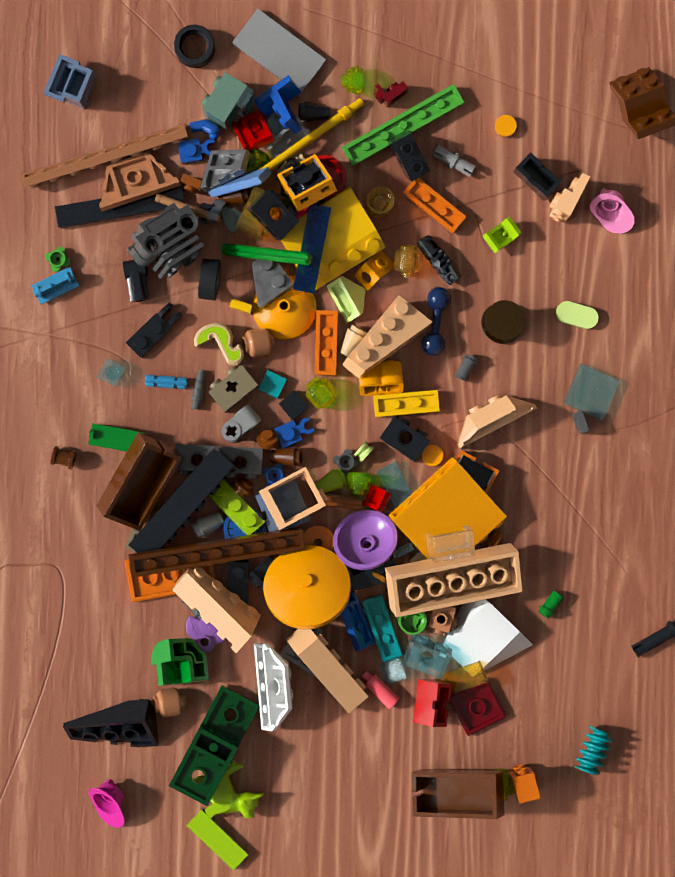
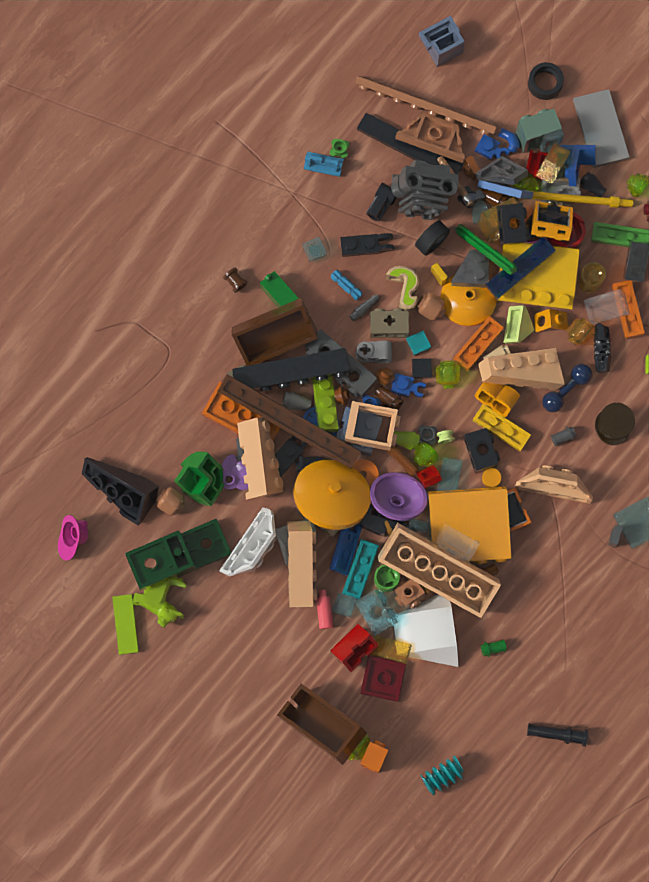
camera: 40 degrees right, 10 degrees down
none -> clear yellow brick [536,142,571,184]
none -> clear panel [584,289,630,324]

